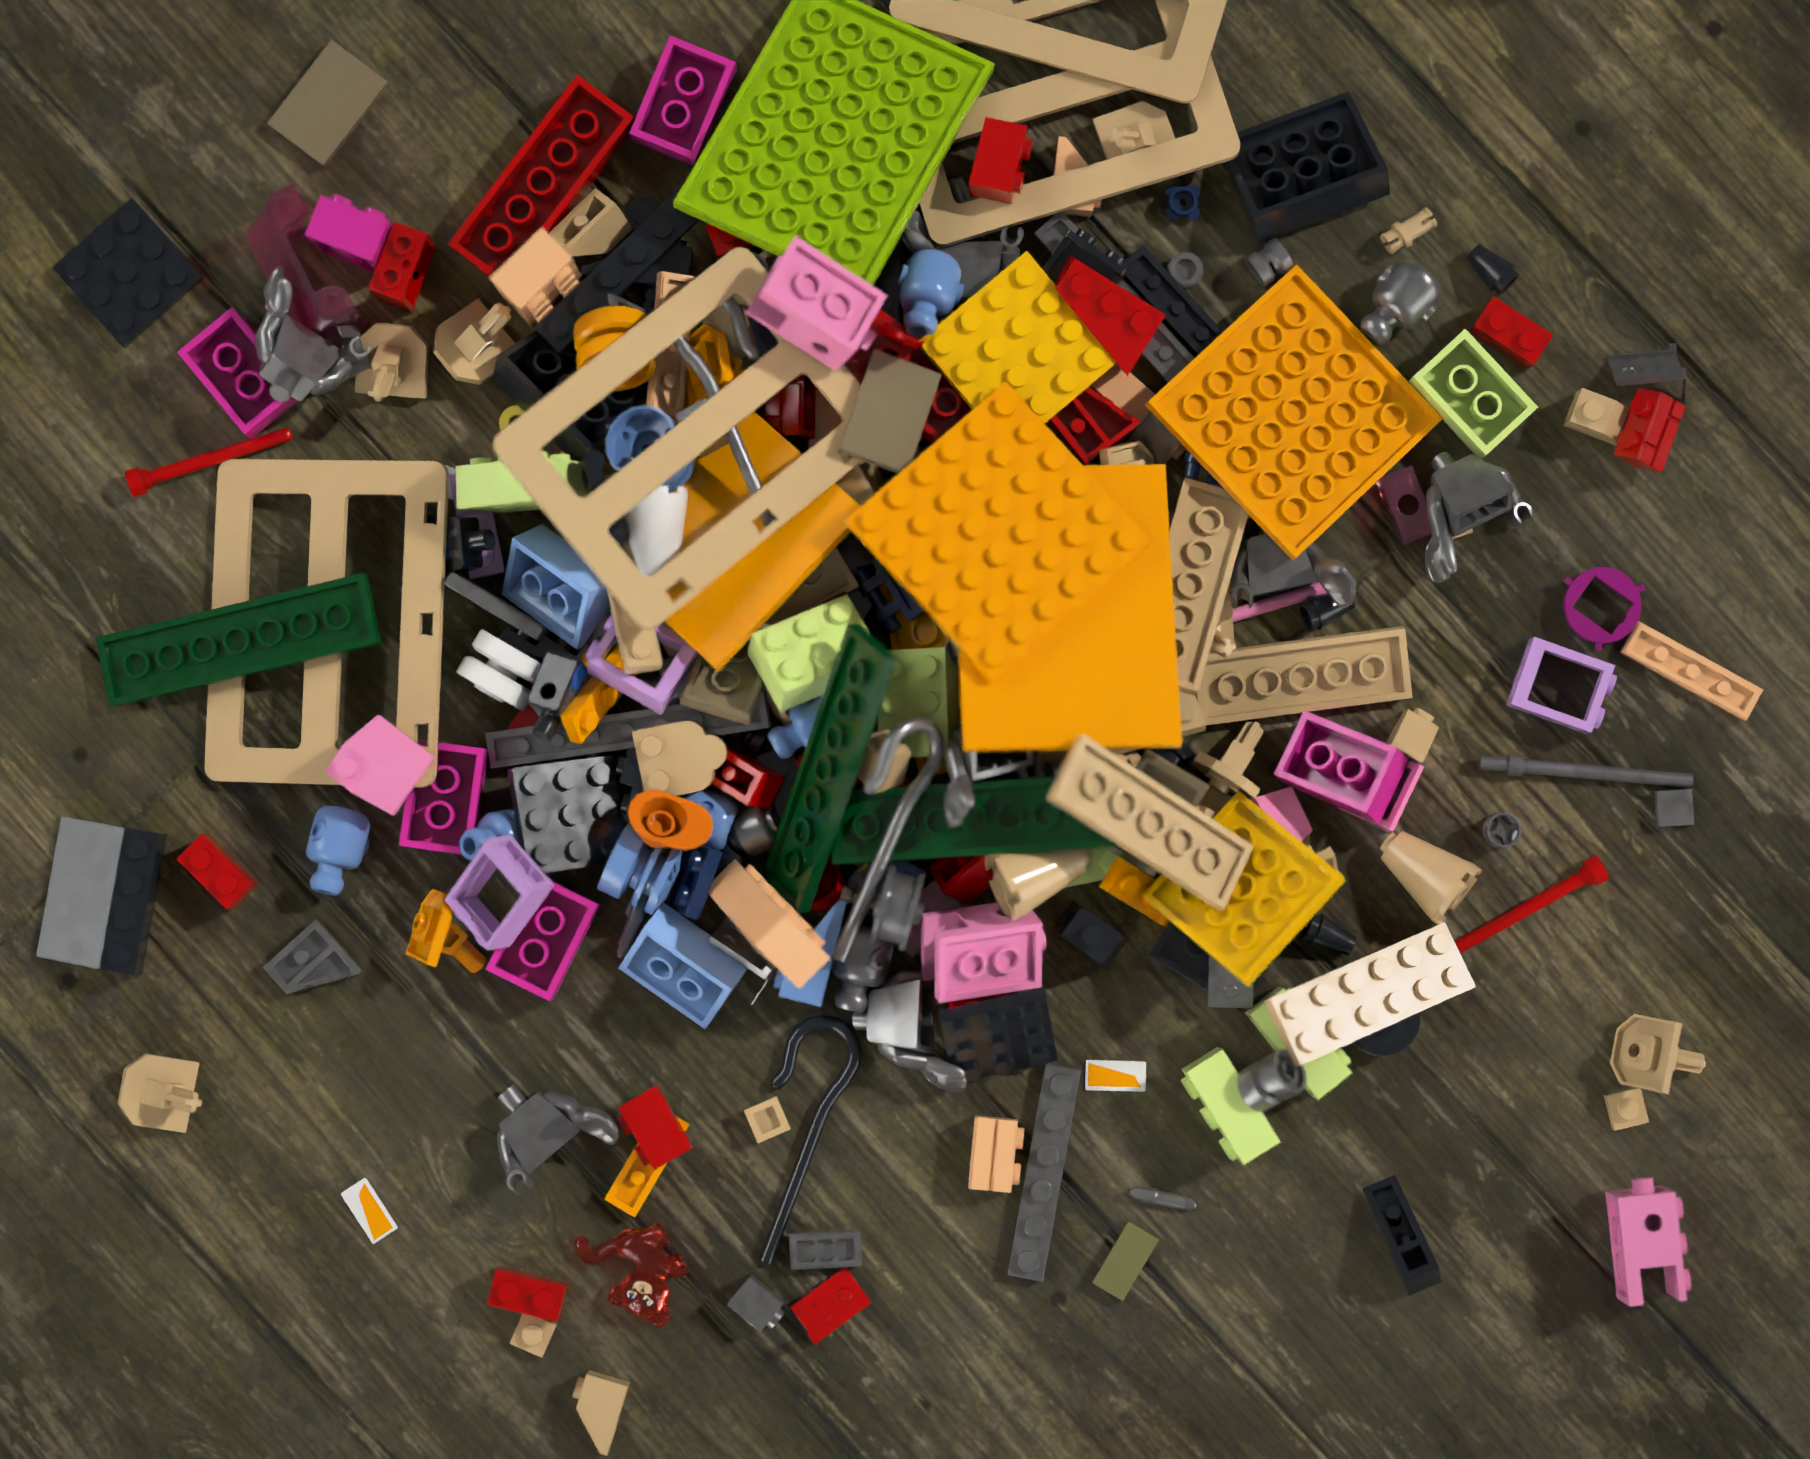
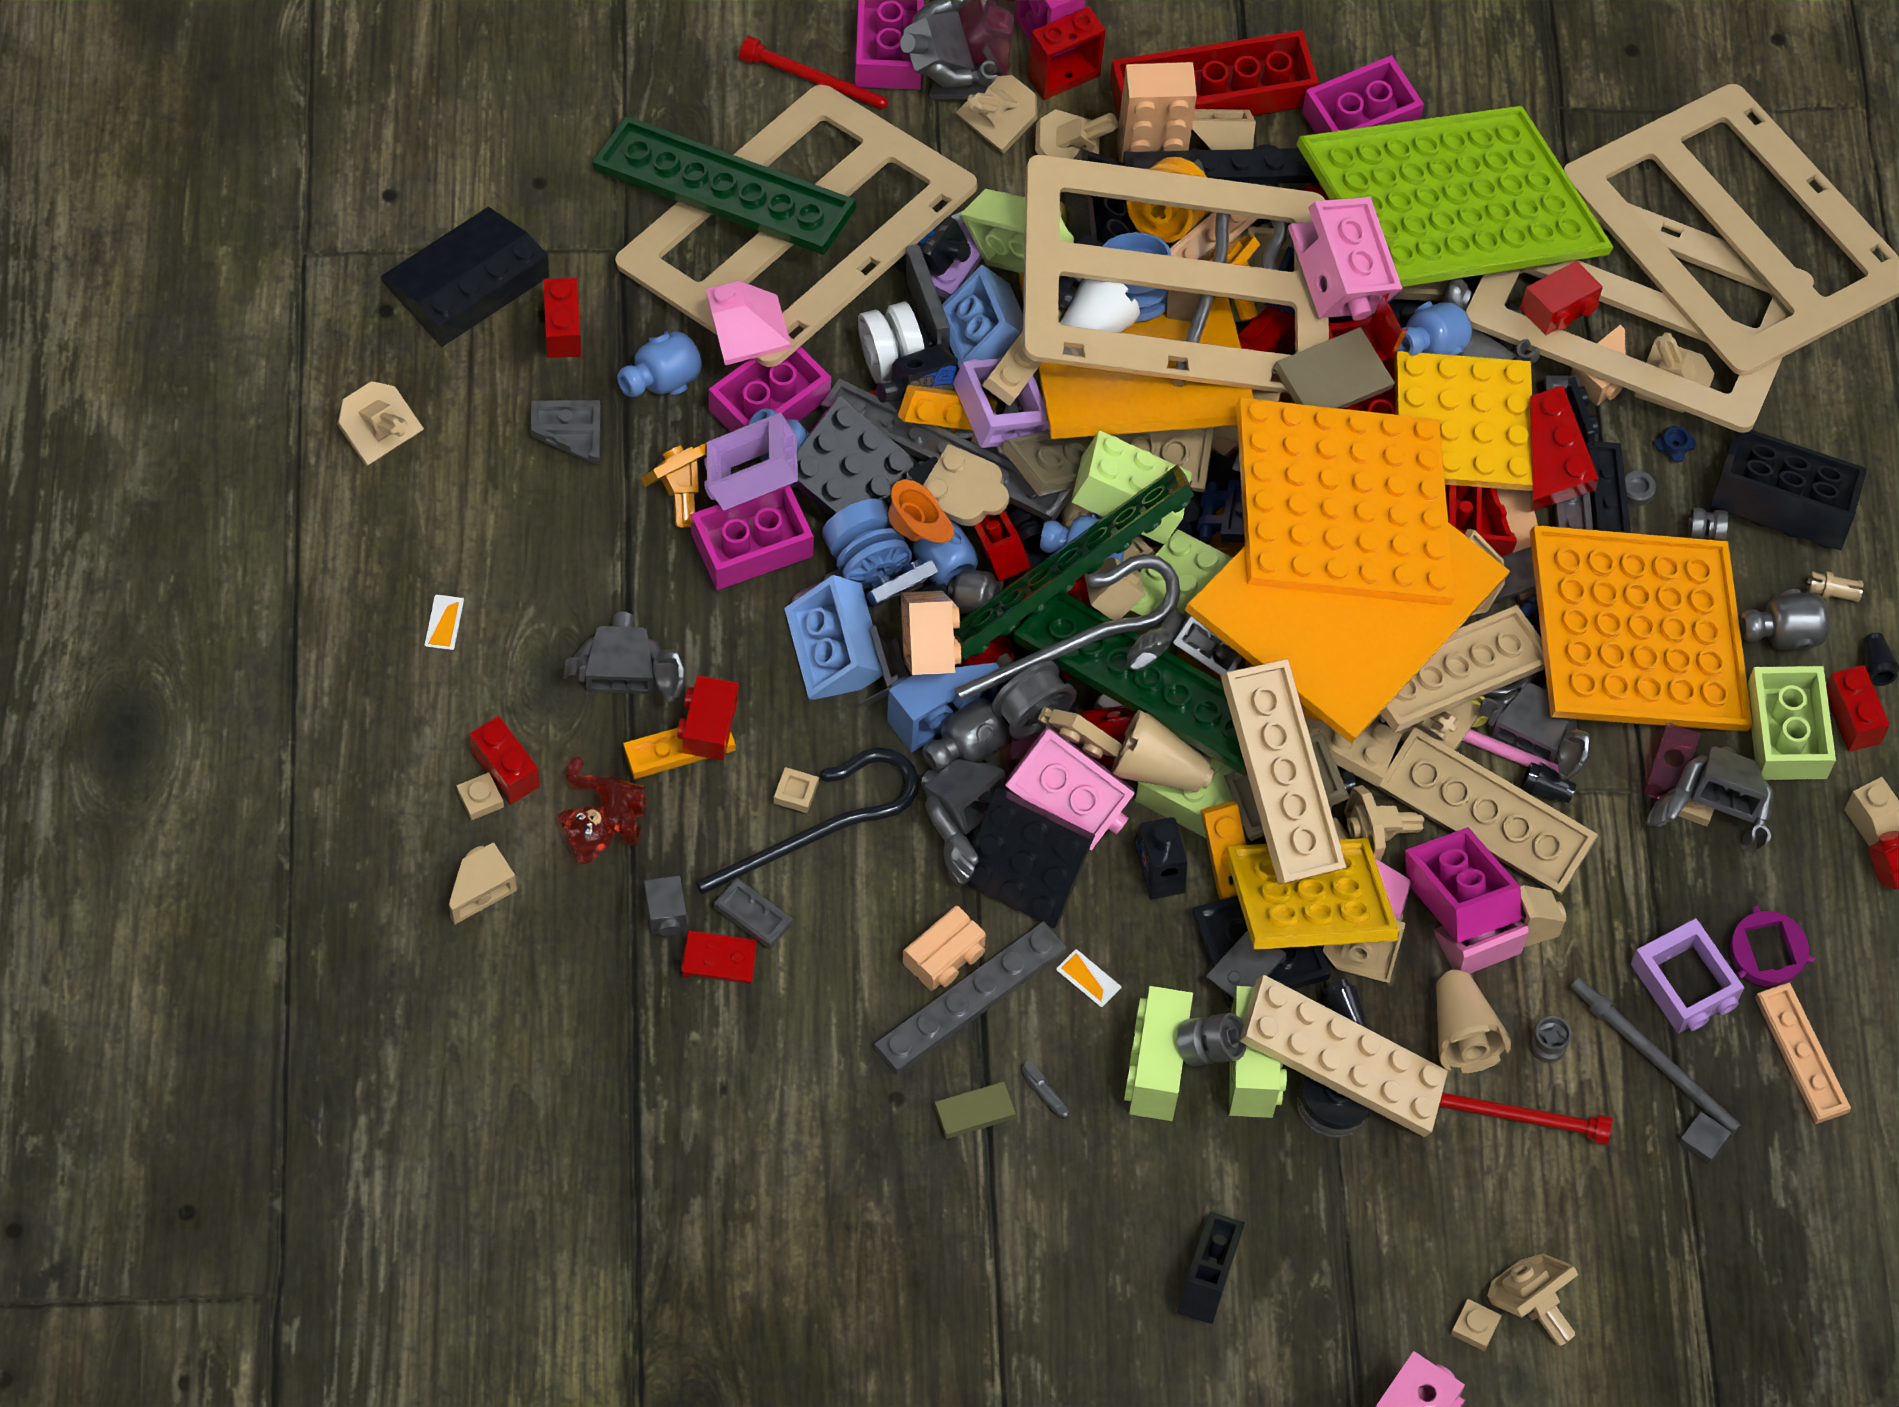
camera: 35 degrees right, 25 degrees down
none -> tan plate [1038,707,1123,759]

